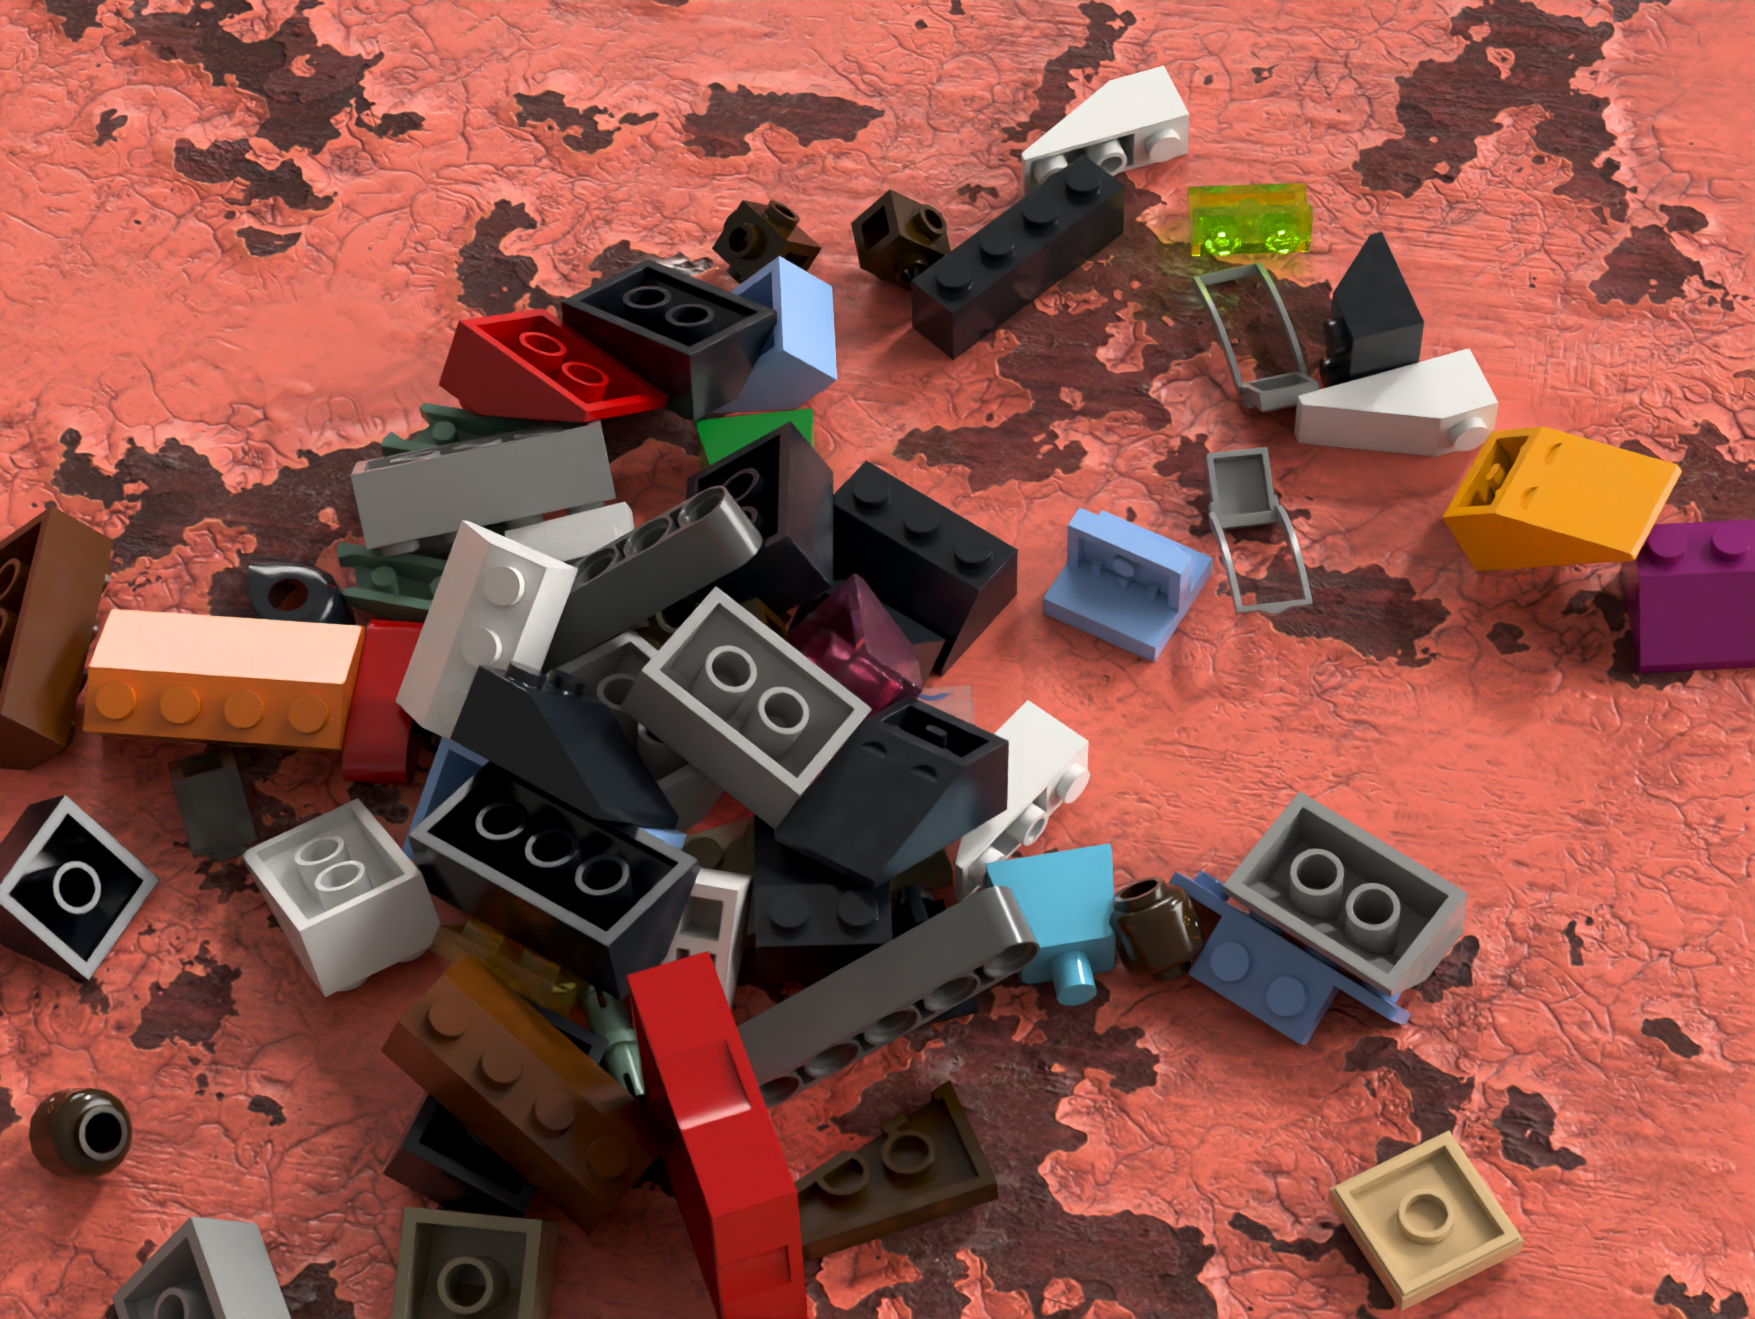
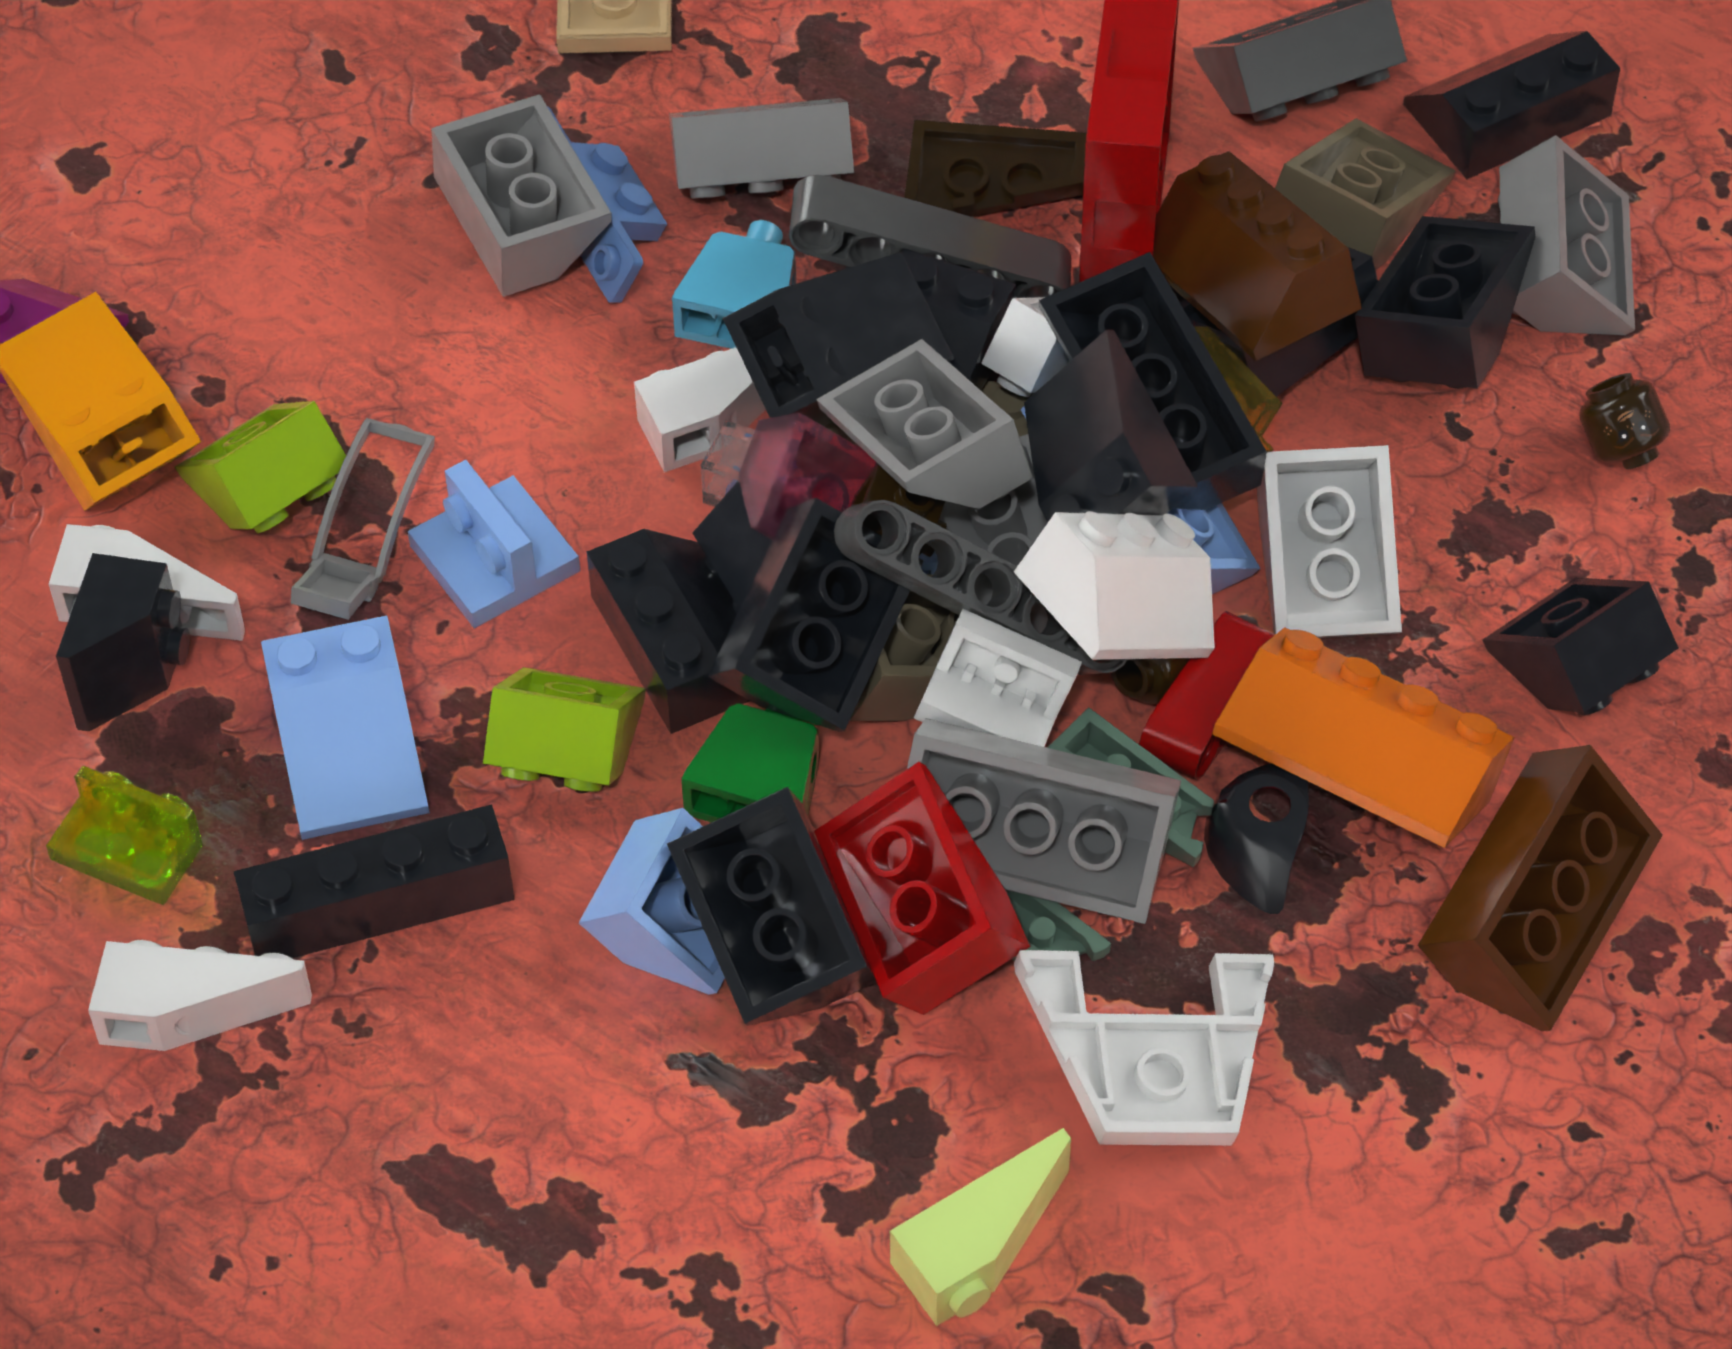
camera: 155 degrees left, 0 degrees up
clear smoke slope [167,745,258,863] -> none
dark brown brick [712,200,822,284] -> none
dark brown brick [851,189,951,291] -> none
dark brown head [1109,877,1204,982] -> none
light grey piece [1192,262,1319,412] -> none
none -> lime slope [175,401,346,533]
none -> light blue slope [261,615,429,840]
none -> lime slope [483,667,646,792]
none -> light grey slope [669,98,854,198]
none -> yellowish green slope [890,1128,1071,1326]
none -> white wing [1014,950,1274,1146]
none -> black slope [1355,216,1536,389]

